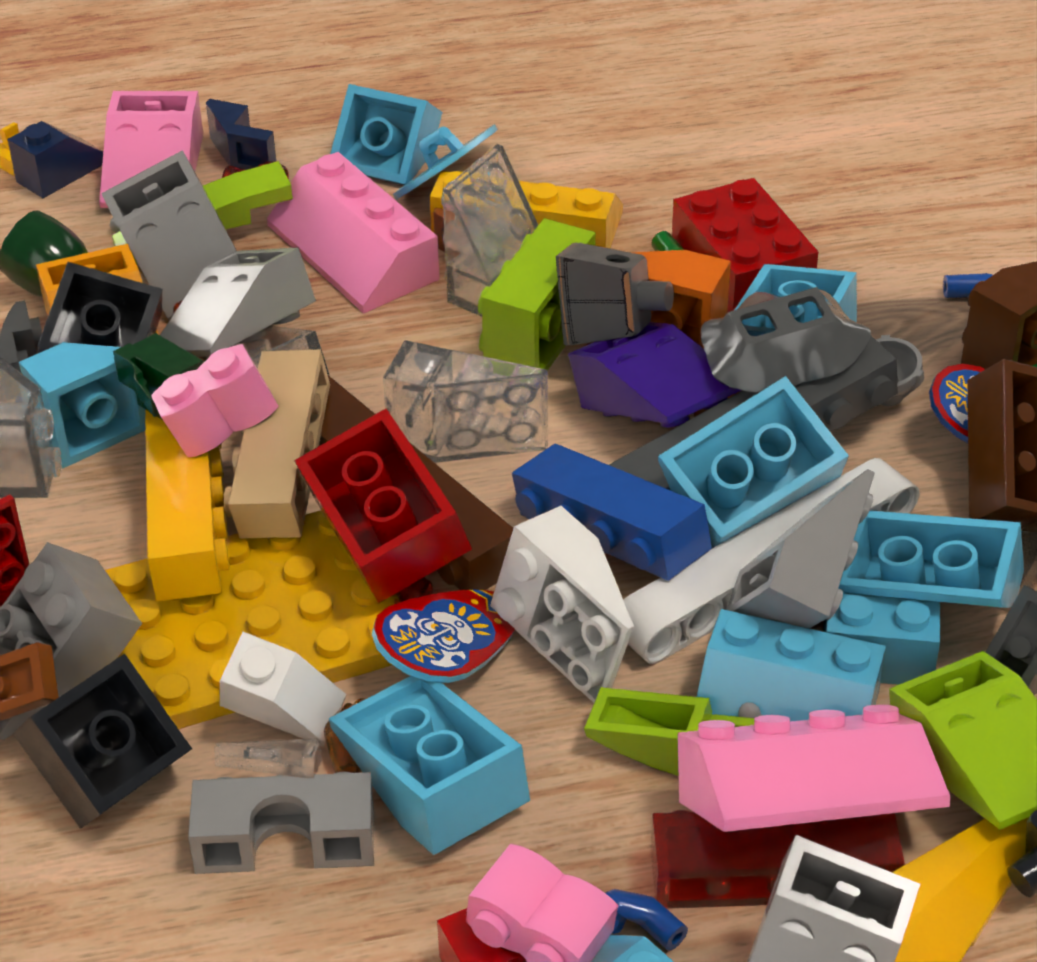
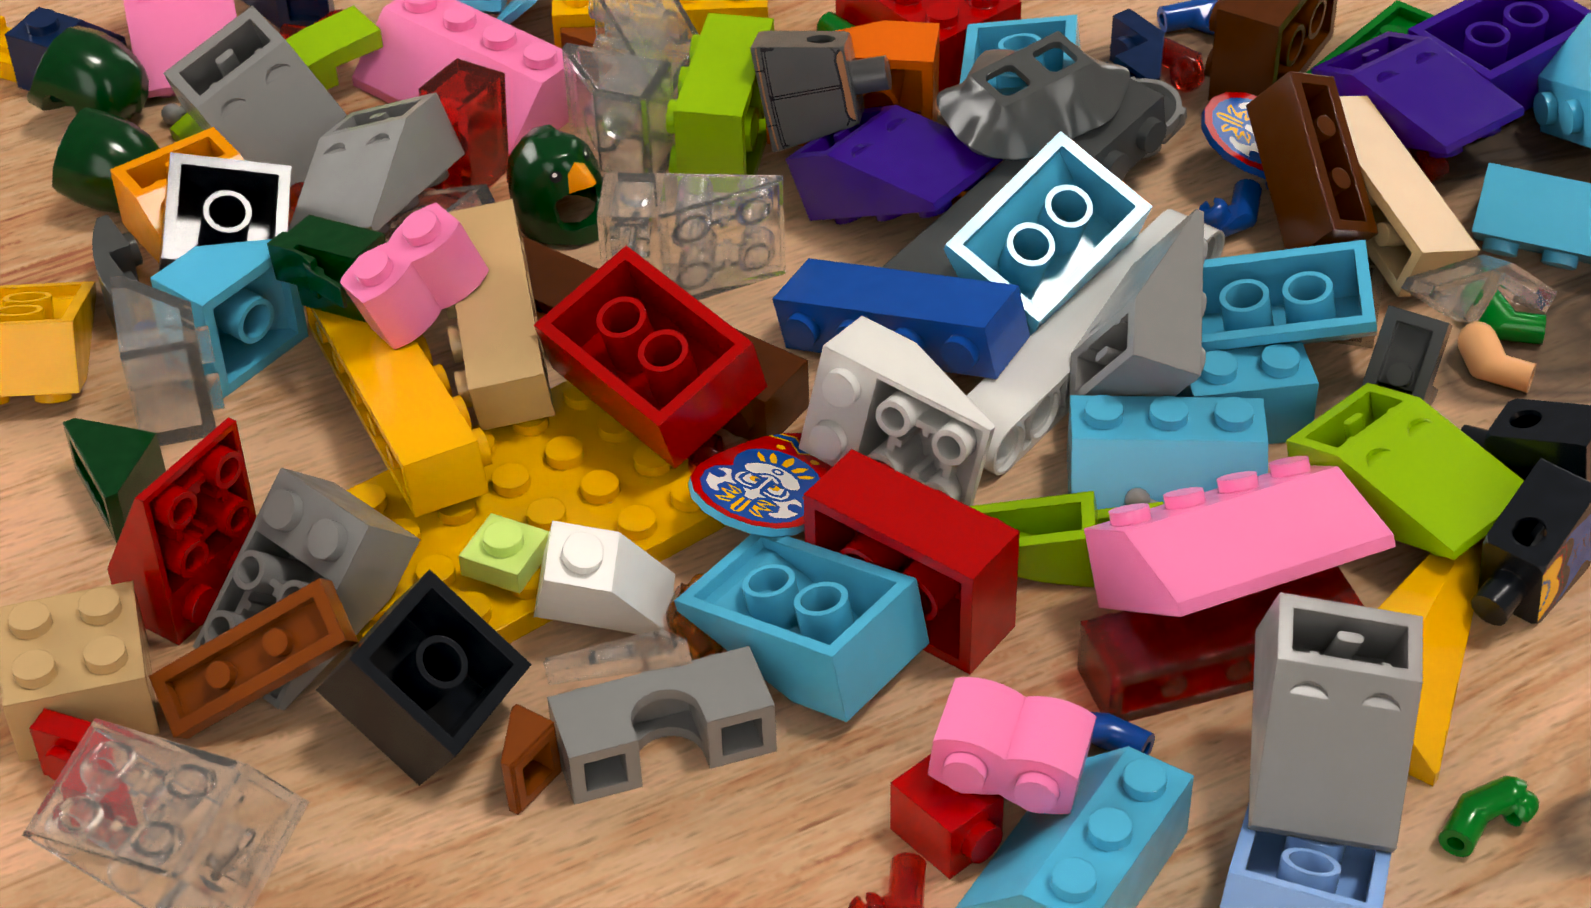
camera: 15 degrees left, 0 degrees up
none -> dark green piece [27,26,149,120]
none -> clear red brick [419,58,509,201]
none -> yellowish green plate [458,513,549,594]
none -> dark orange slope [501,704,562,815]
none -> dark green piece [506,124,611,246]
none -> clear slope [562,43,675,193]
none -> red brick [804,449,1020,674]
none -> dark blue slope [1110,8,1165,81]
none -> clear red arm [1162,37,1206,93]
none -> blue arm [1199,179,1262,237]

